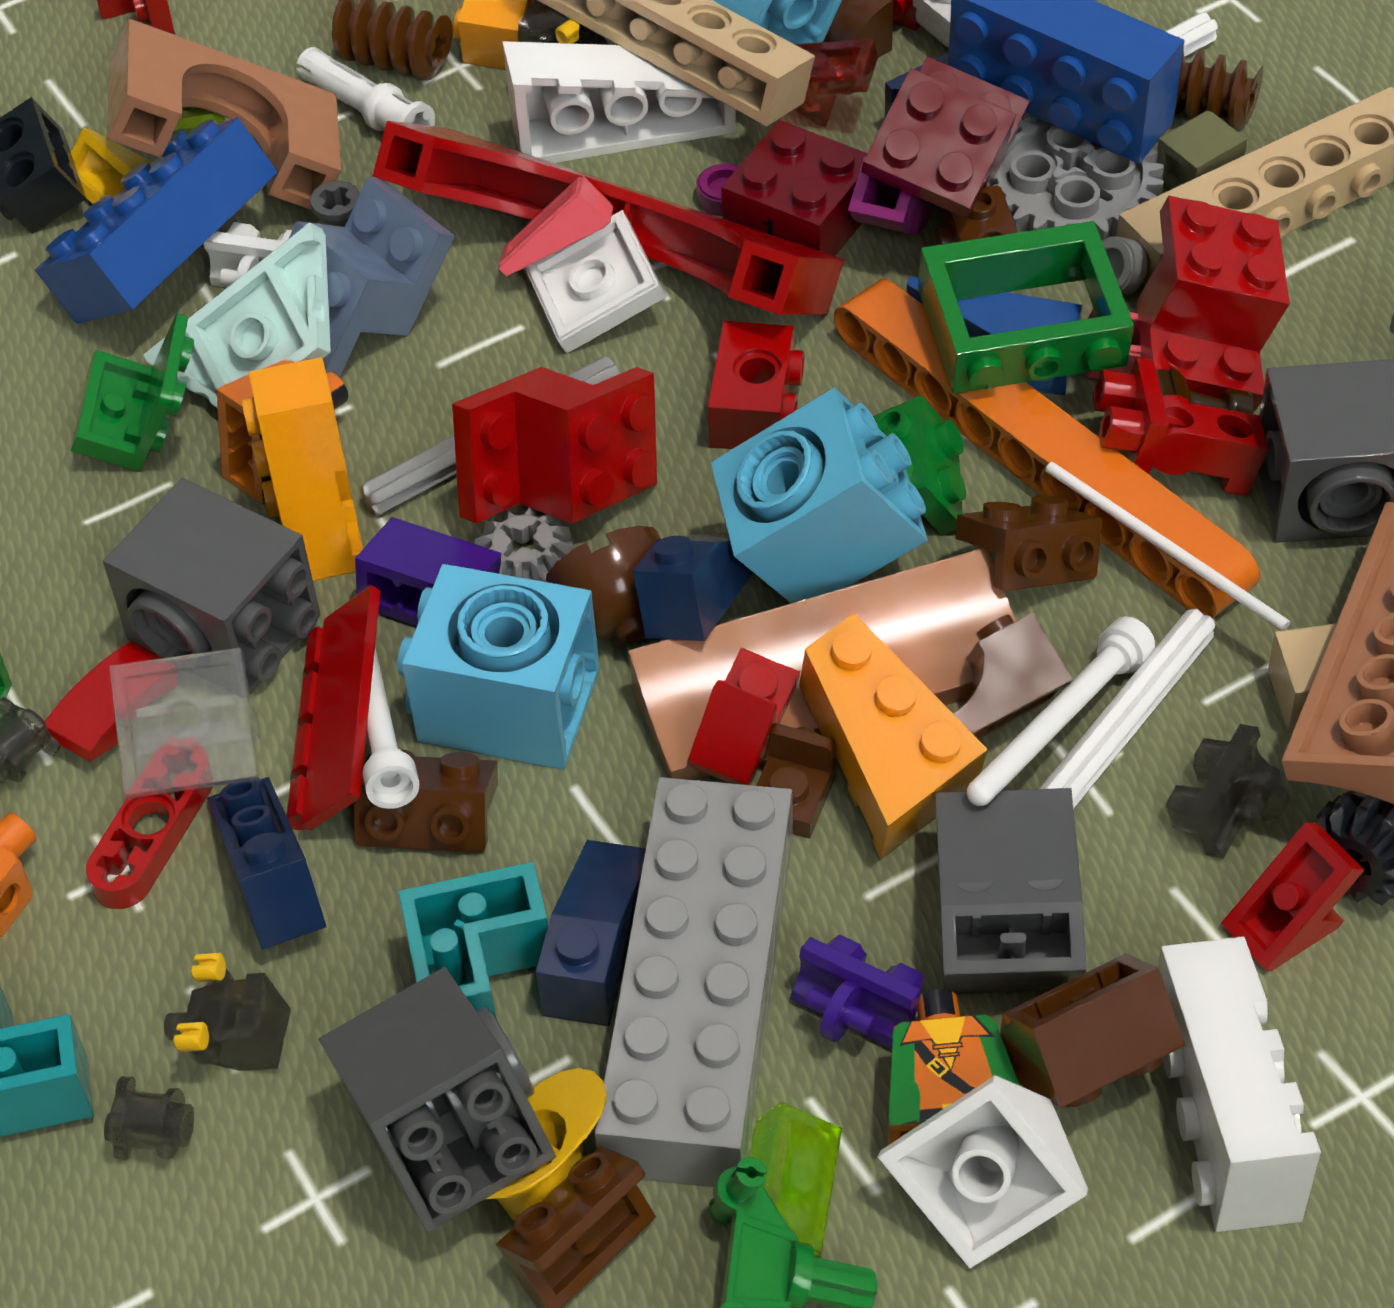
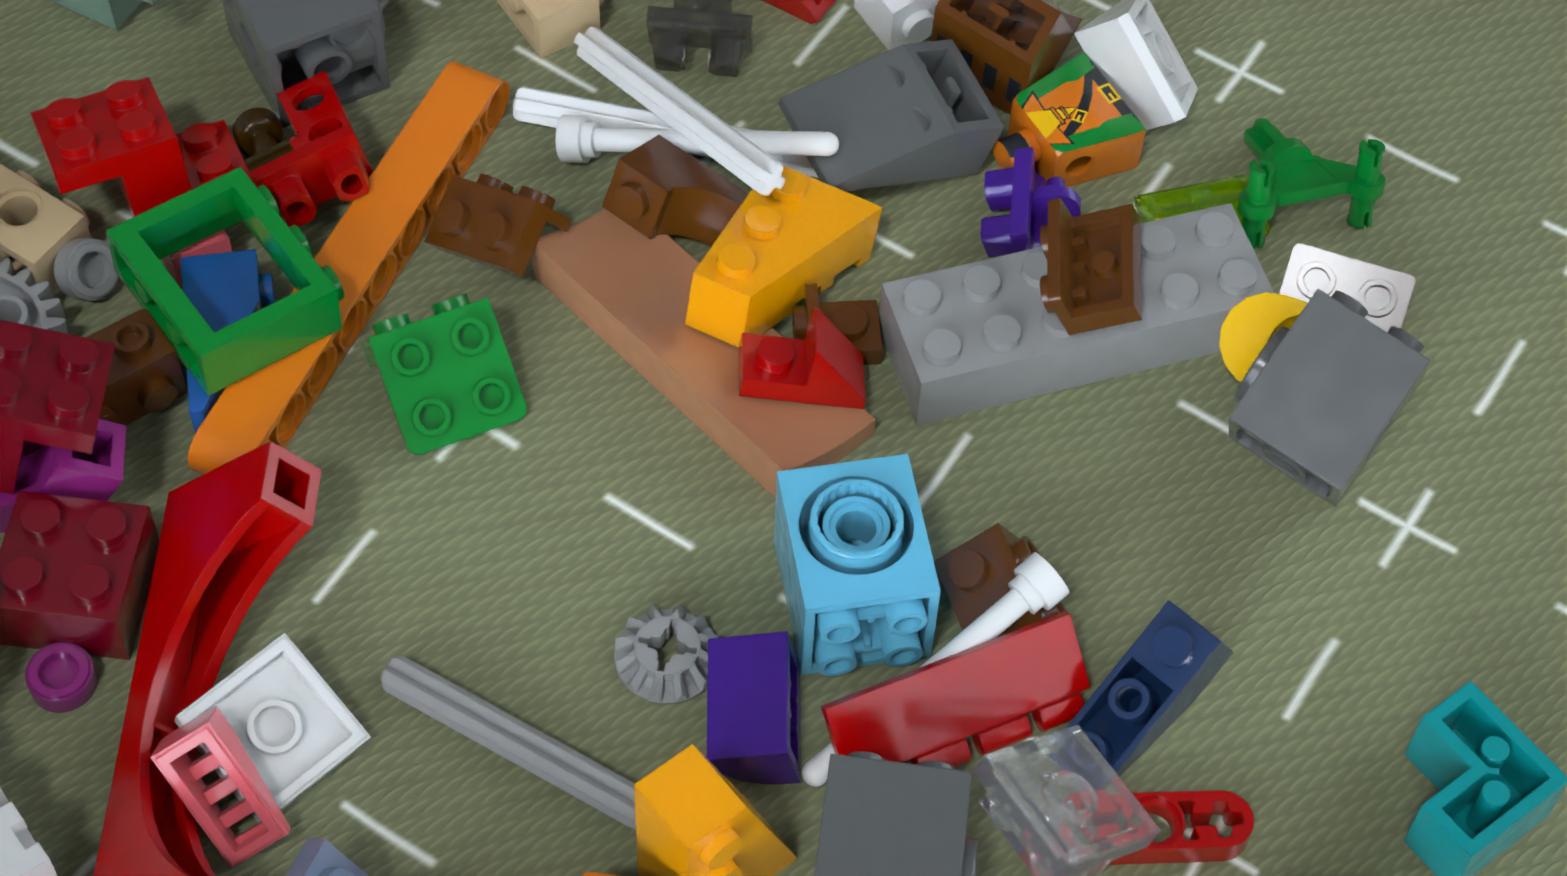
camera: 120 degrees left, 5 degrees up
clear smoke brick [104,1076,194,1160] -> none
clear smoke piece [164,953,291,1071] -> none
teal brick [398,861,548,1020] -> none
red bracket [452,367,657,524] -> none
dark blue slope [536,840,646,1026] -> none
reddish brown cylinder [546,526,661,644] -> none
dark blue slope [633,533,754,641] -> none
red brick [707,321,805,449] -> none
medium azure brick [711,387,928,603] -> none
white piece [1045,461,1291,631] -> none
none -> white axle [574,26,785,196]
none -> reddish brown bracket [1040,198,1142,335]

